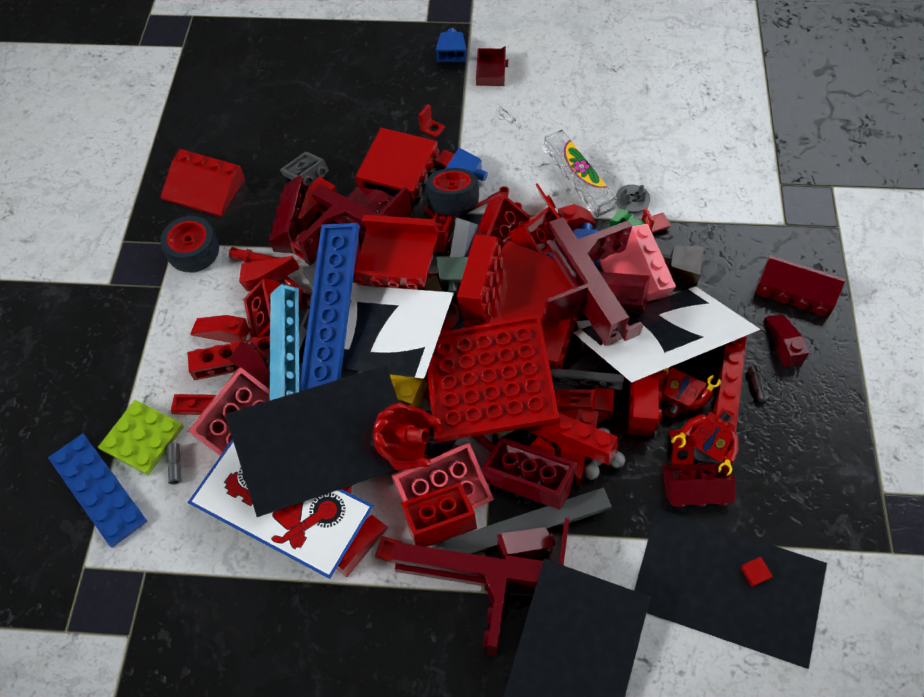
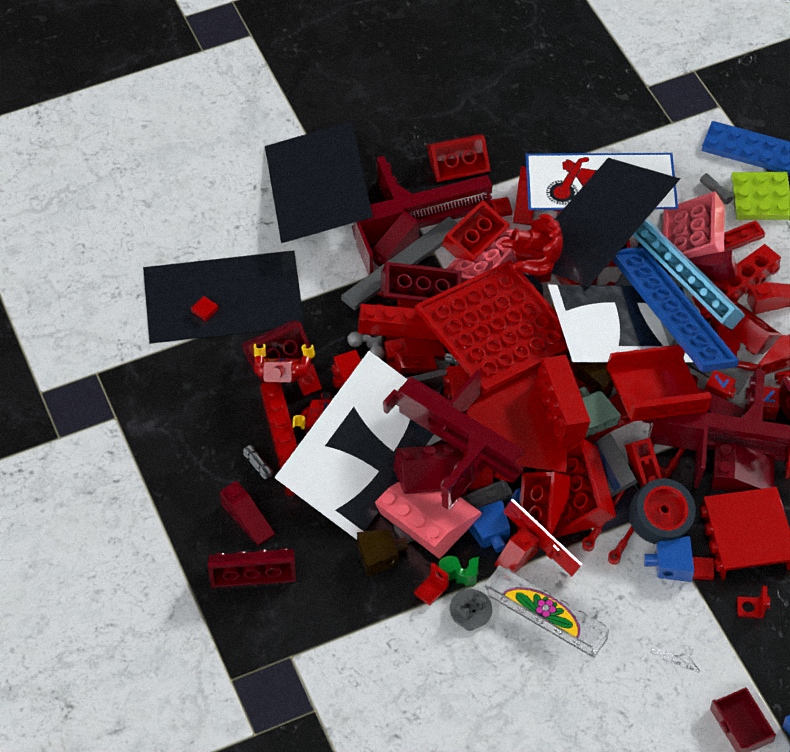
camera: 150 degrees right, 5 degrees down
none -> red slope [427,134,491,182]

